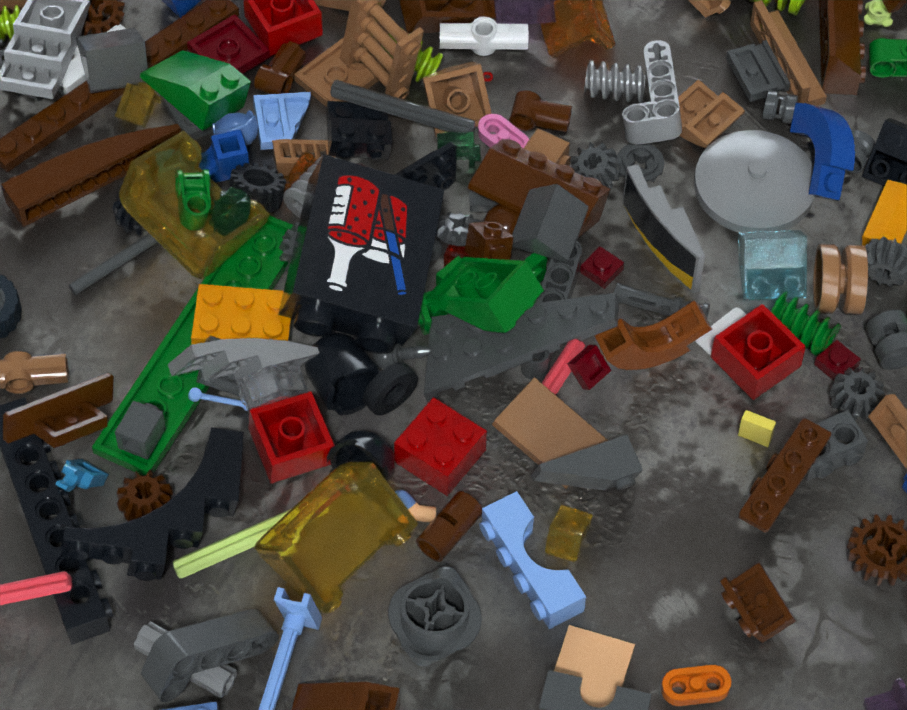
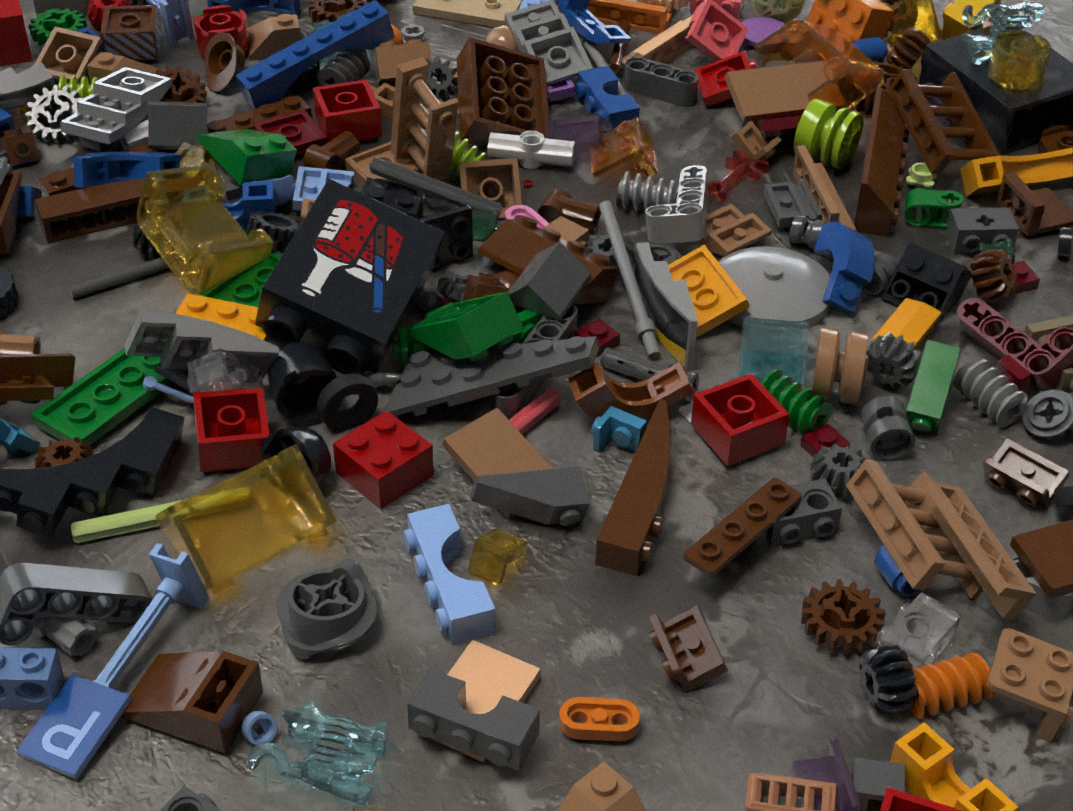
camera: 10 degrees right, 15 degrees down
dark grey brick [115,400,166,460] -> none
green piece [175,169,211,231] -> none
clear green gear [209,187,251,237] -> none
light nougat arm [390,490,436,523] -> none
reddish brown pin [416,491,482,562] -> none
dark red plate [567,344,612,390] -> none
light yellow tile [738,410,776,447] -> none
none -> blue arch [73,152,180,188]
none -> dark azure bracket [591,406,647,452]
none -> reddish brown slope [595,399,670,576]
none -> light grey bar [599,201,661,359]
none -> light orange plate [668,245,750,338]
none -> clear red bar [708,150,769,202]

